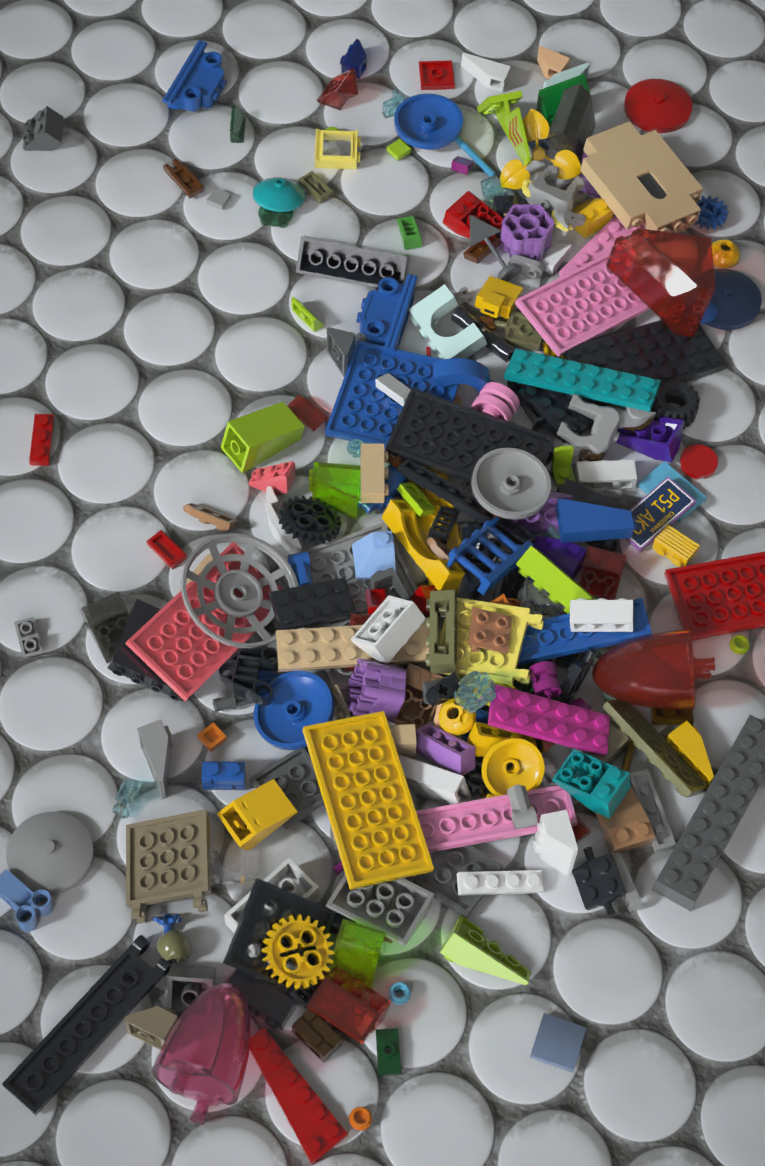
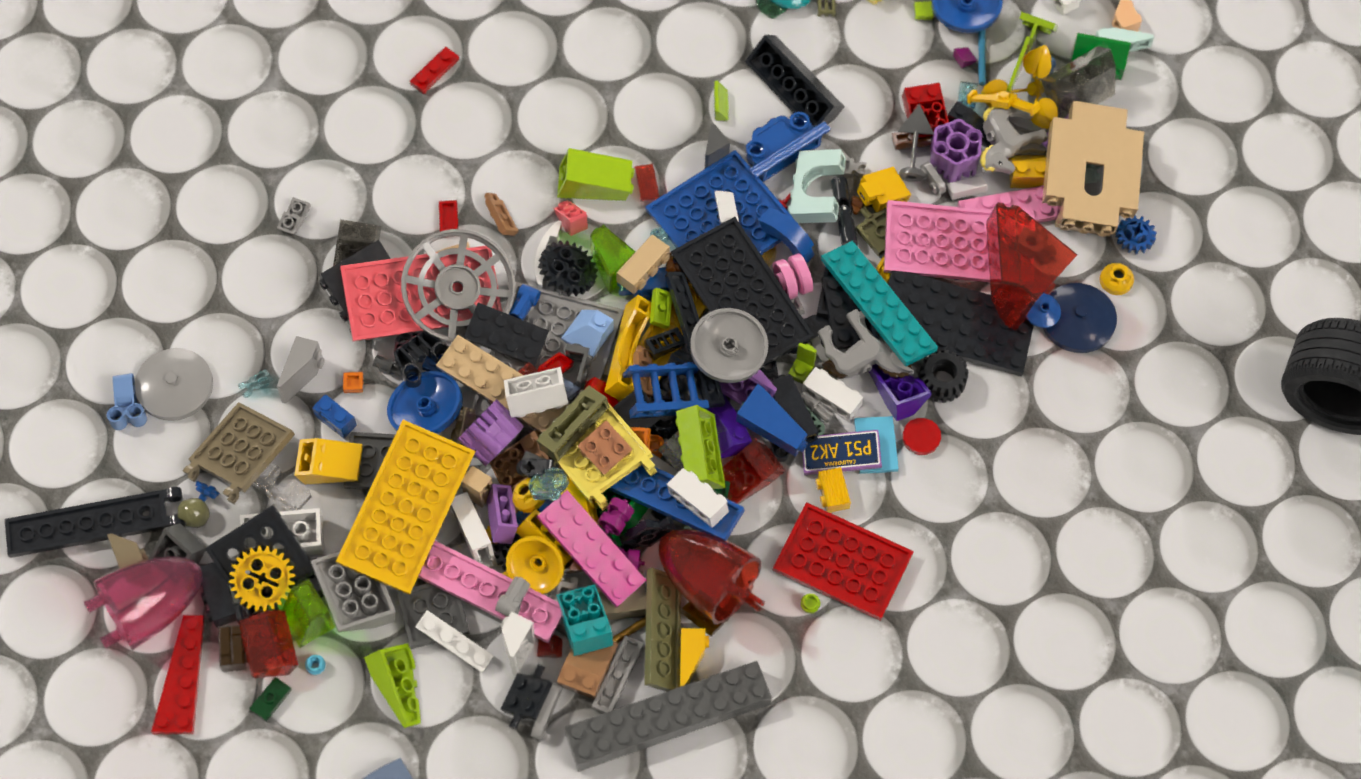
camera: 40 degrees right, 5 degrees up
orange plate [349,1107,372,1131] -> none
bright green slope [397,216,422,250] -> none
red dish [624,79,692,134] -> none
none -> yellow plate [967,90,1041,116]

